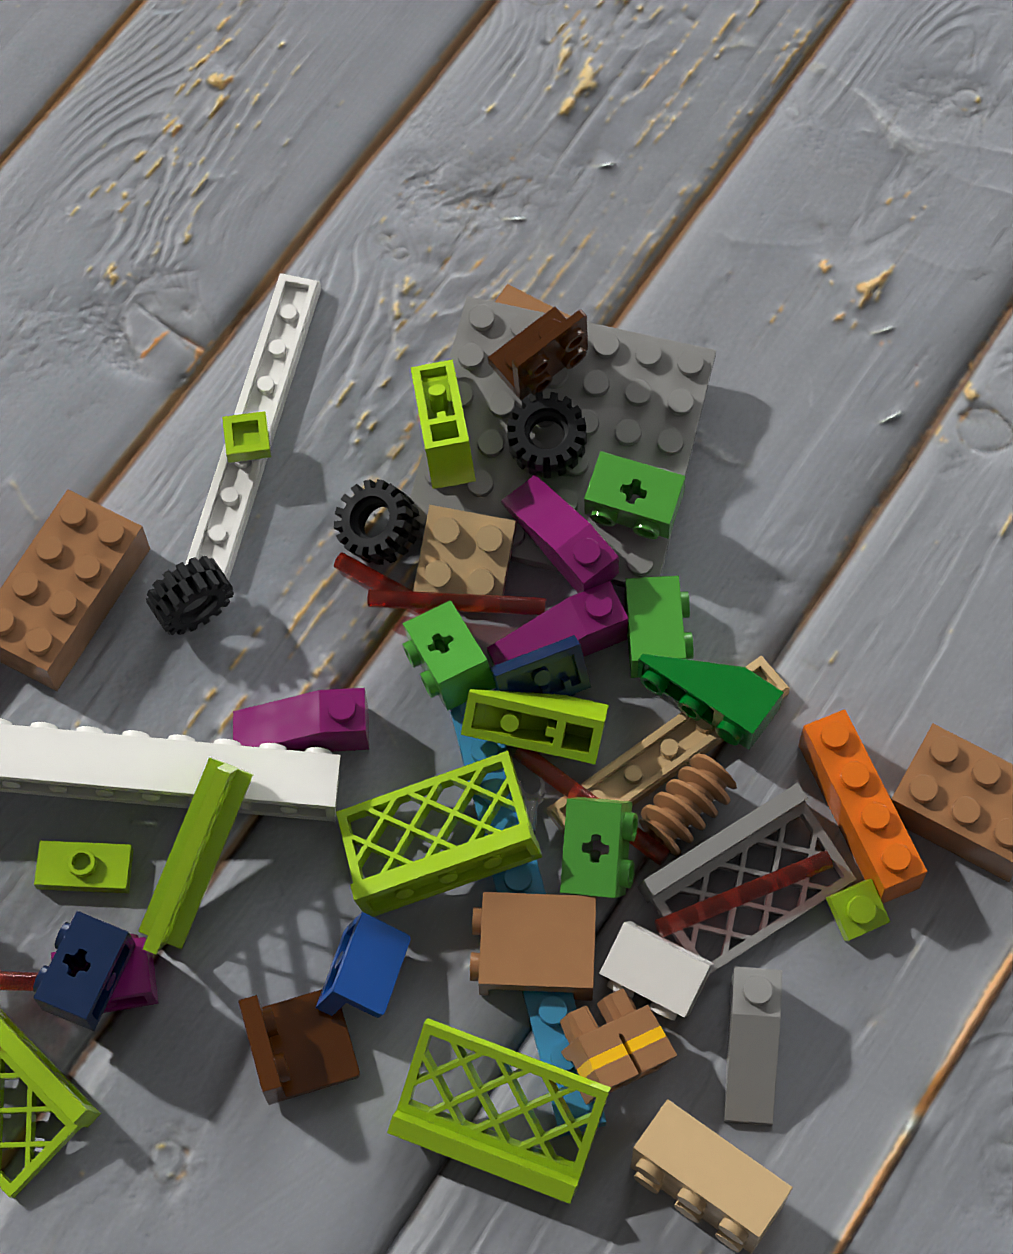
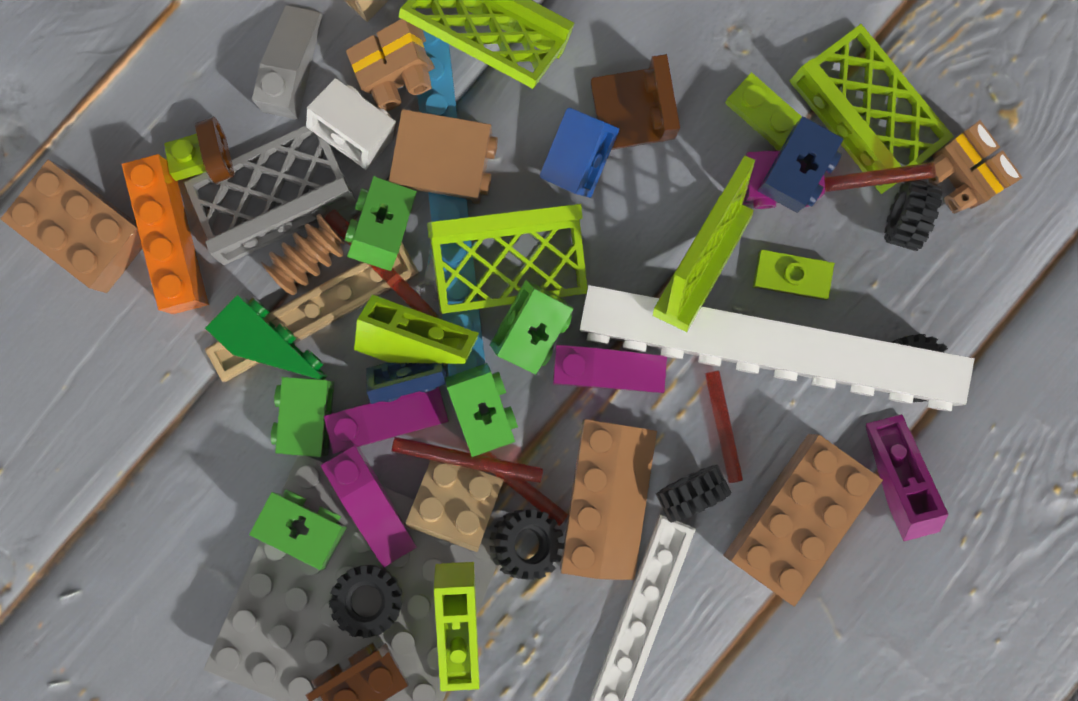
camera: 175 degrees left, 20 degrees up
lime plate [222,411,271,463] -> none
clear red bar [655,850,833,938] -> none
none -> reddish brown beam [195,116,234,183]
none -> bright green brick [490,280,573,375]
none -> medium nougat slope [560,419,657,580]
none -> clear red bar [705,370,743,483]
none -> lime plate [725,72,802,151]

